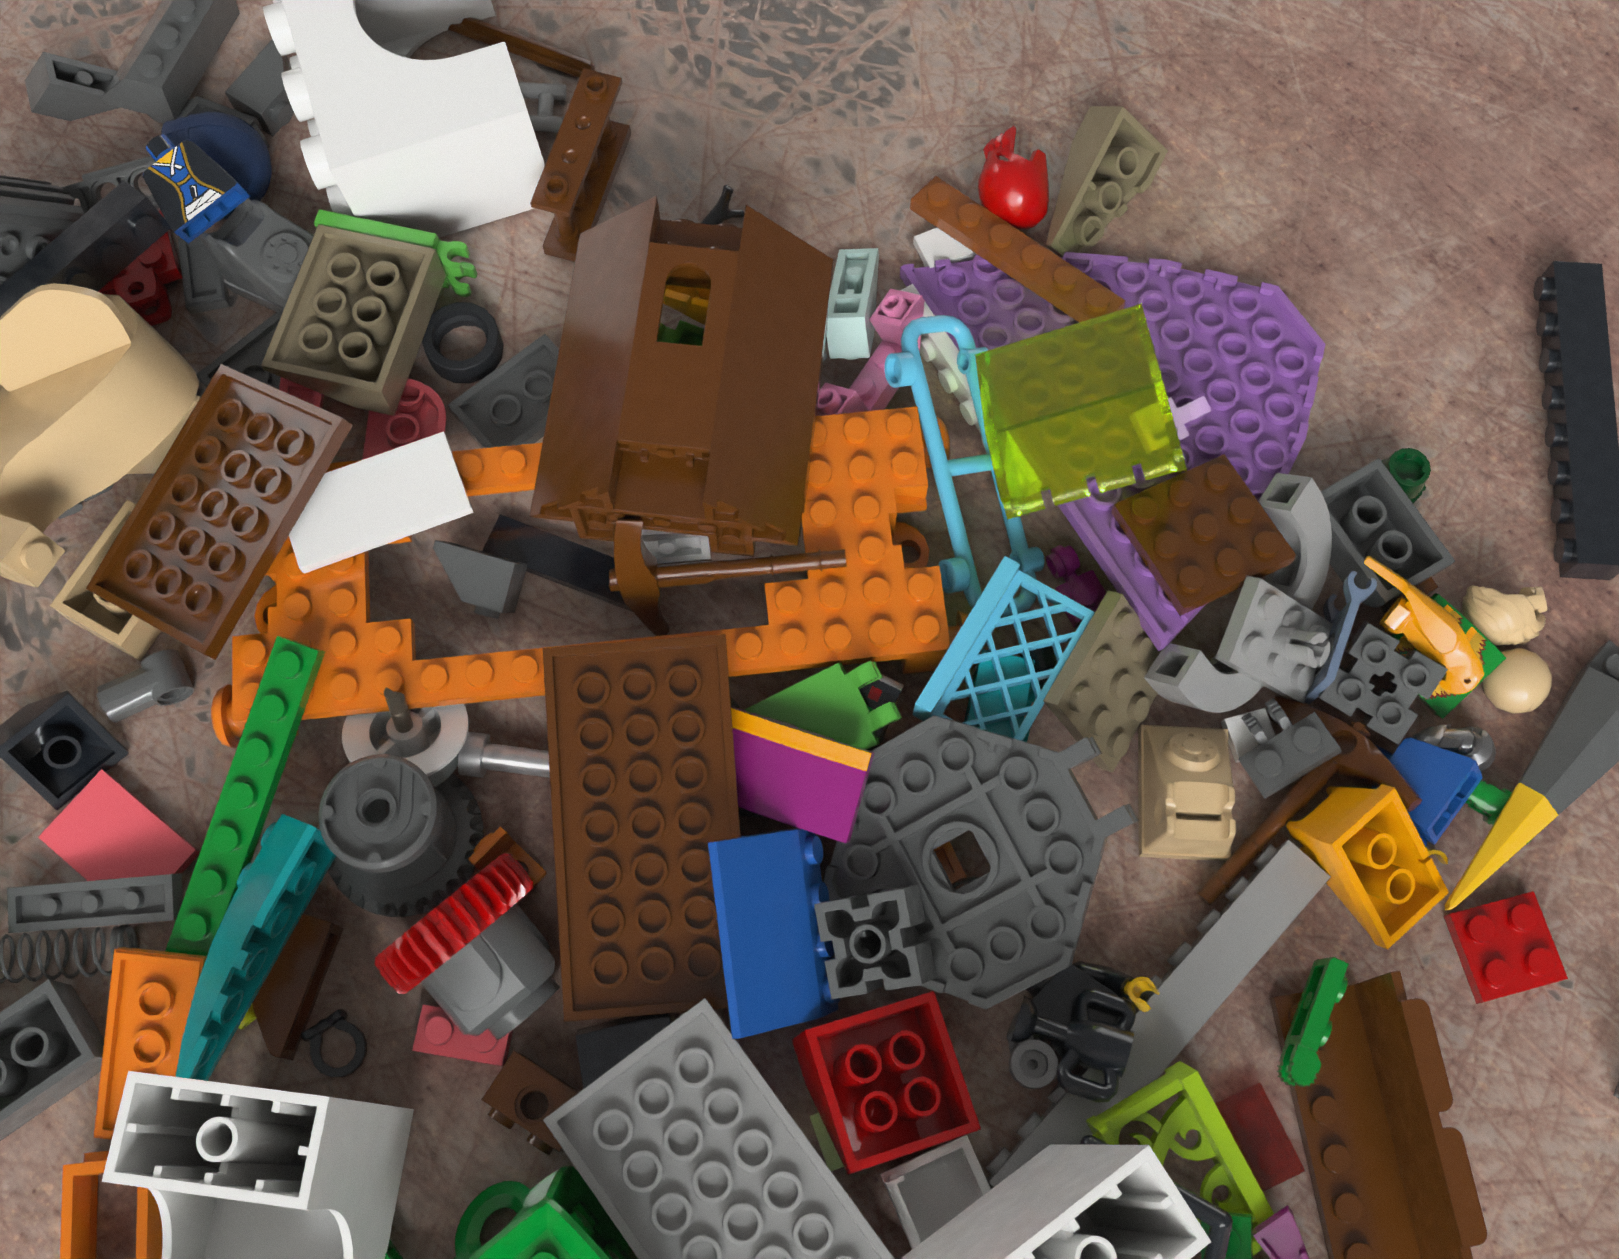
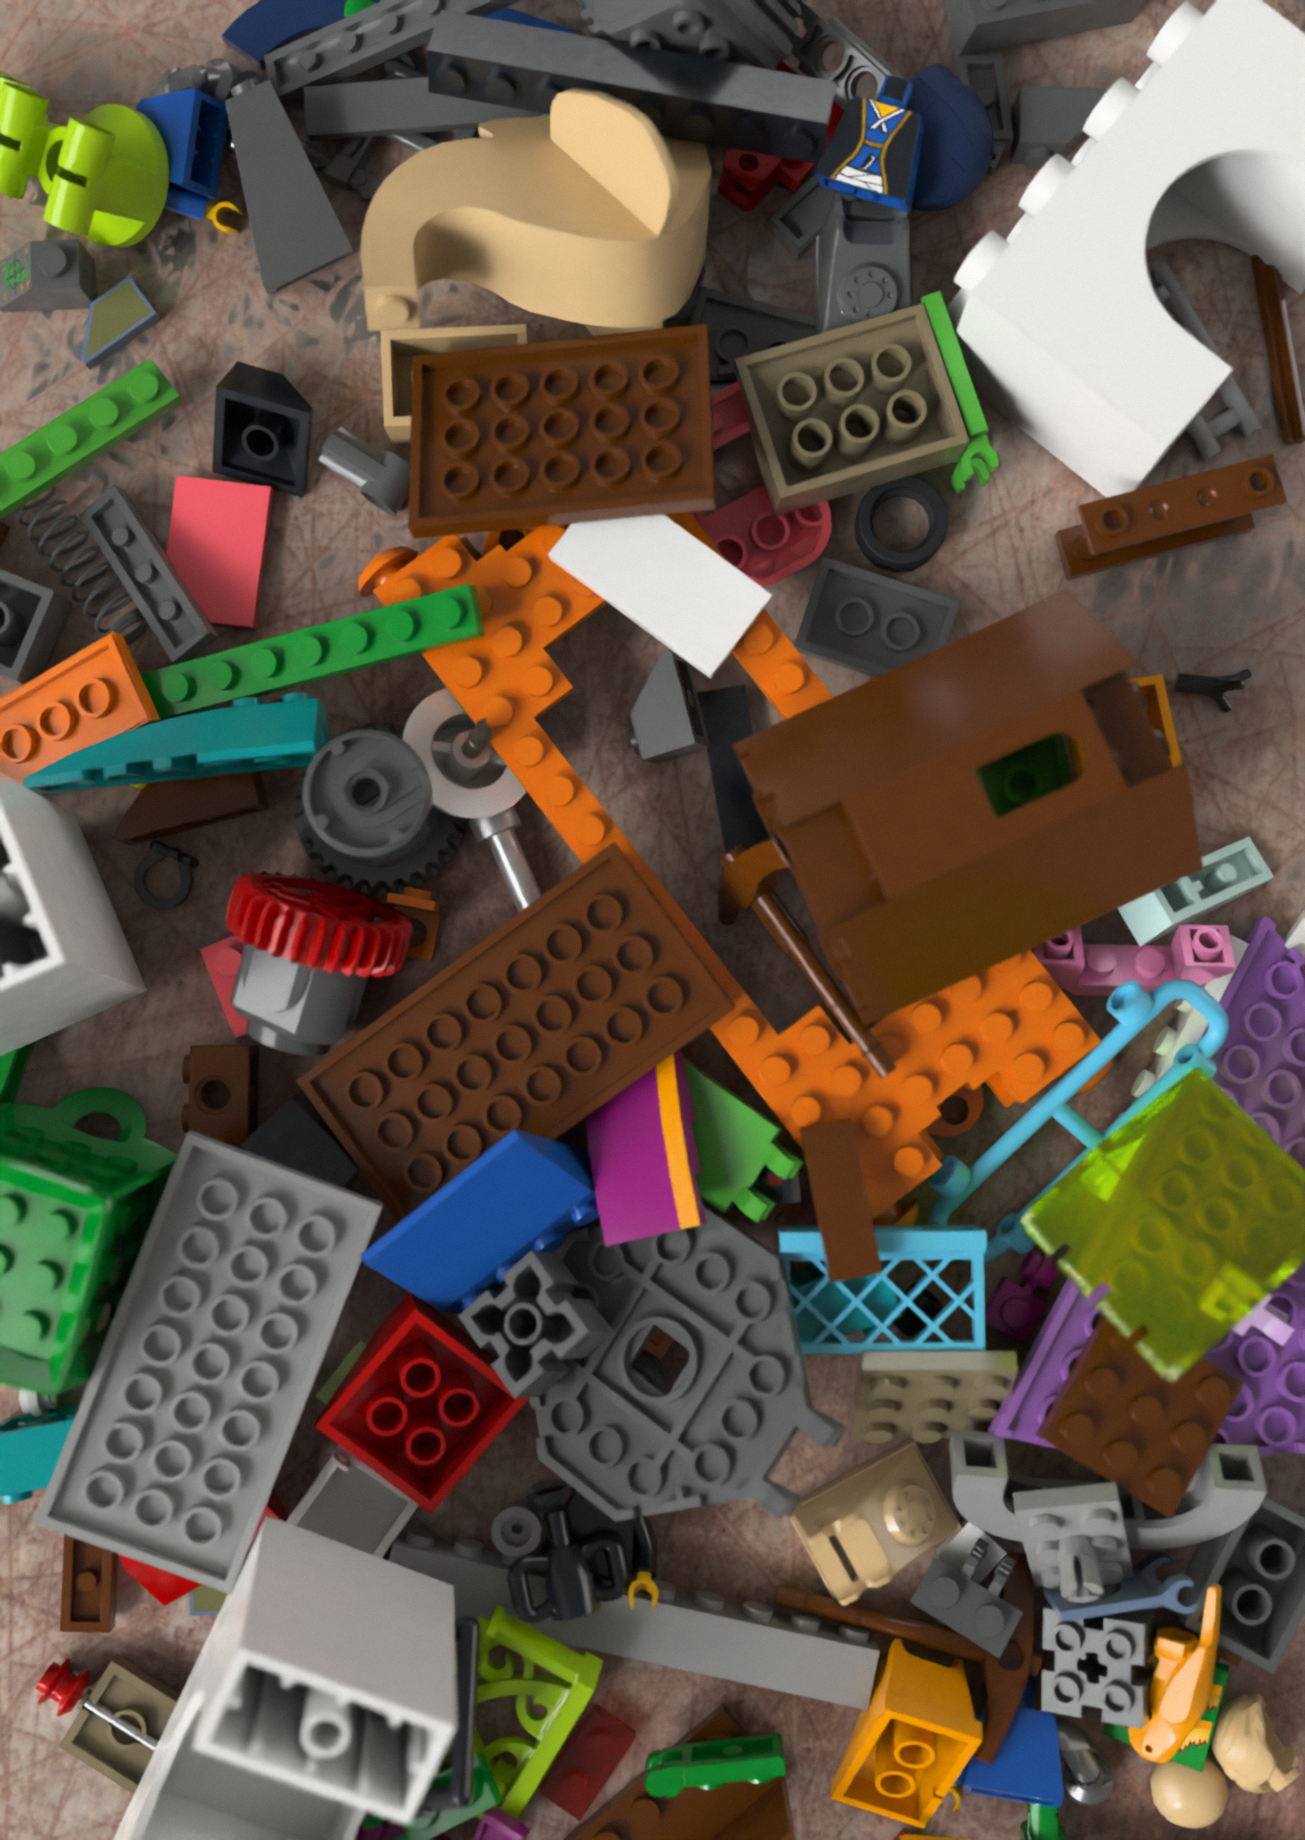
camera: 60 degrees right, 15 degrees up
none -> reddish brown tile [799,1119,883,1283]

